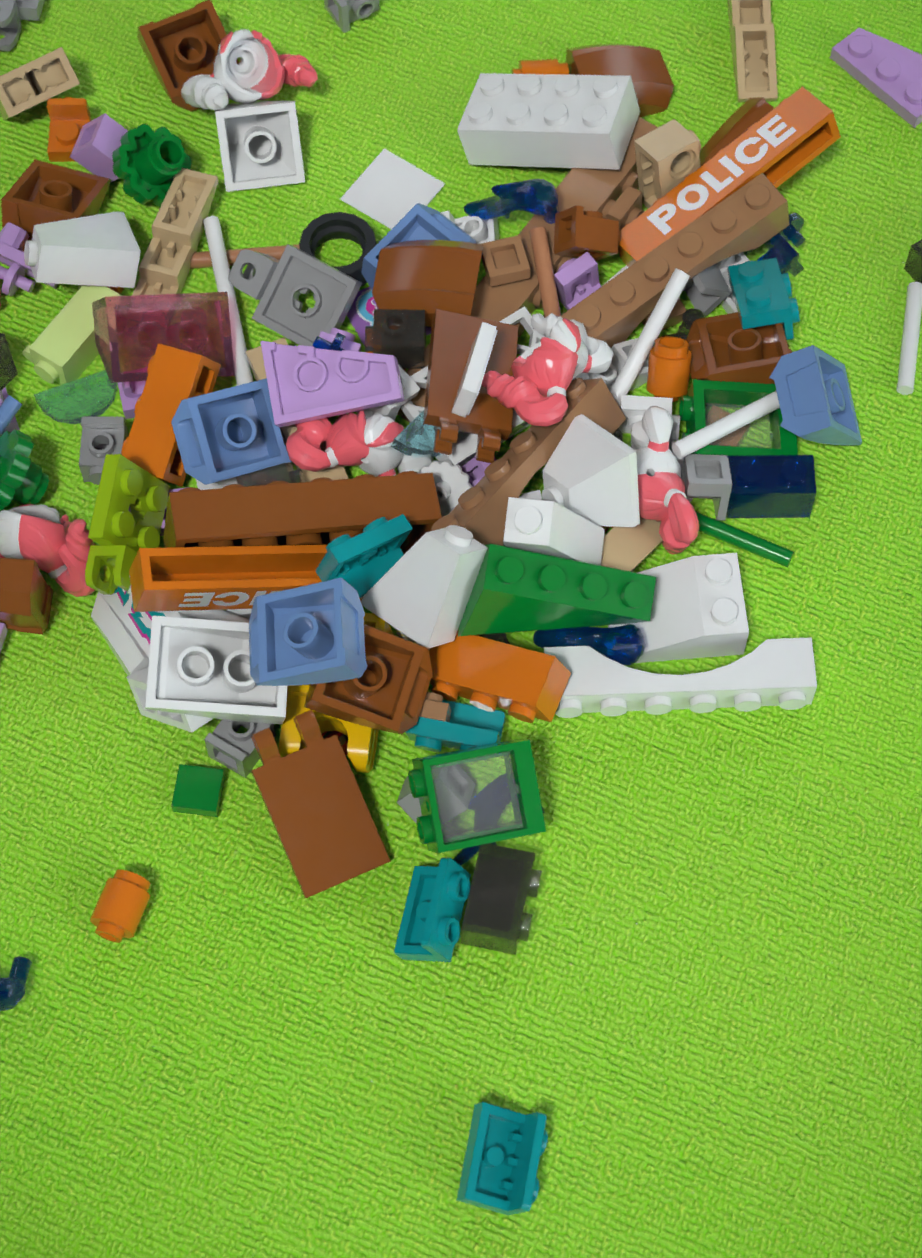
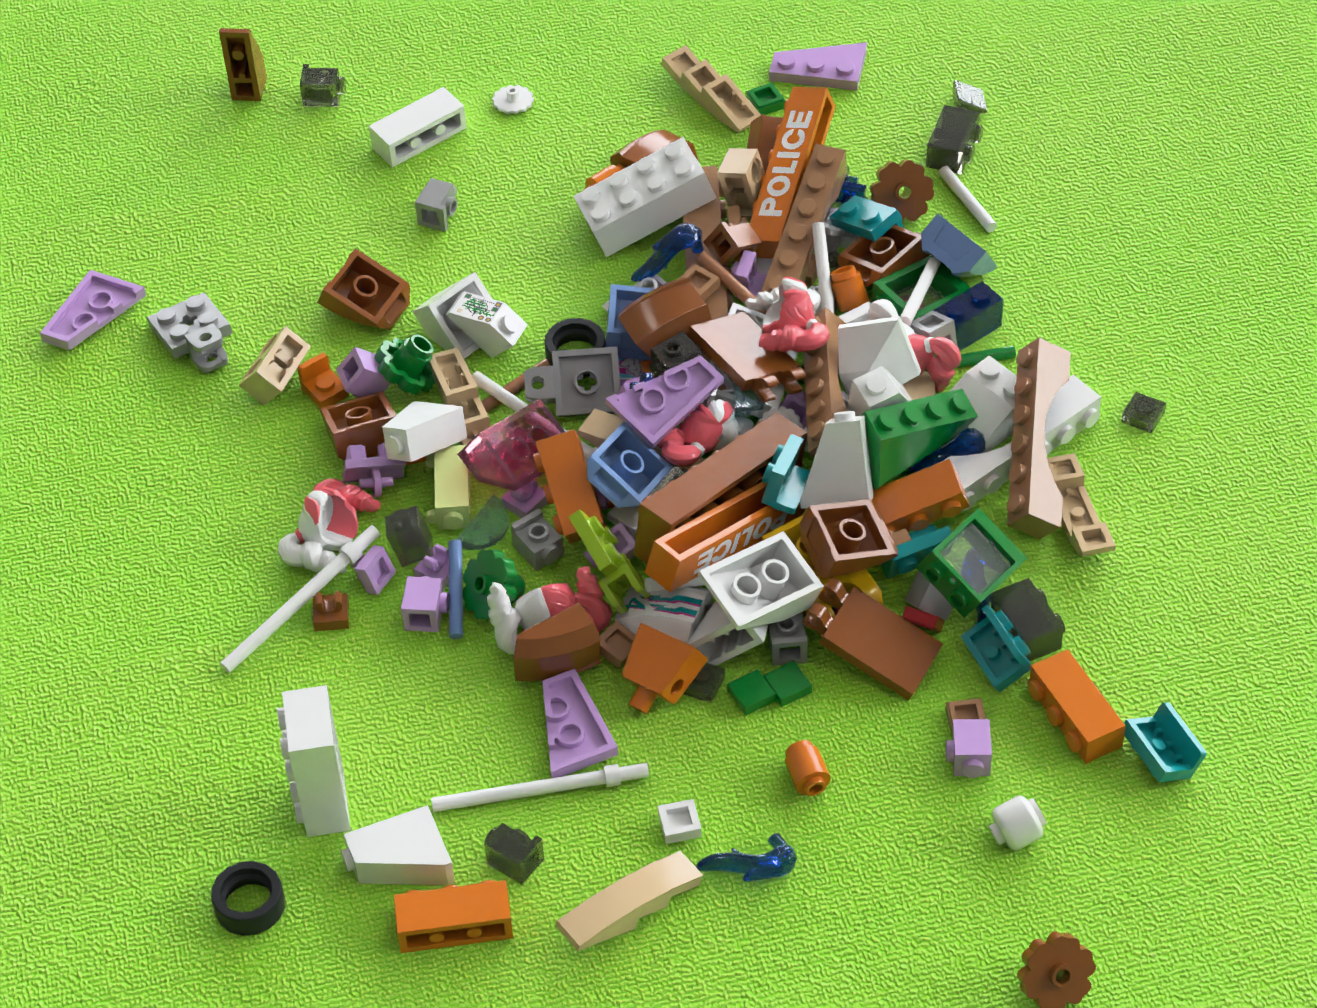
camera: 35 degrees left, 15 degrees down
white hair [181,29,318,110] -> none
medium blue slope [249,578,368,686] -> none
white sticker [340,149,445,229] -> none
white tile [451,322,498,418] -> none
none -> white slope [446,291,527,358]
none -> medium nougat plate [600,620,636,669]
none -> orange torso [622,623,708,714]
none -> clear smoke plate [683,663,725,704]
none -> green tile [727,669,776,716]
none -> green tile [745,83,785,115]
none -> dark orange plant [870,159,934,221]
none -> red tile [902,606,945,633]
none -> medium nougat tile [945,698,986,737]
none -> lavender brick [946,719,992,778]
none -> white head [989,795,1047,851]
none -> medium nougat arch [1007,338,1071,539]
none -> orange brick [1027,649,1125,764]
none -> tan slope [1048,453,1116,557]
none -> clear smoke plate [1121,392,1166,434]

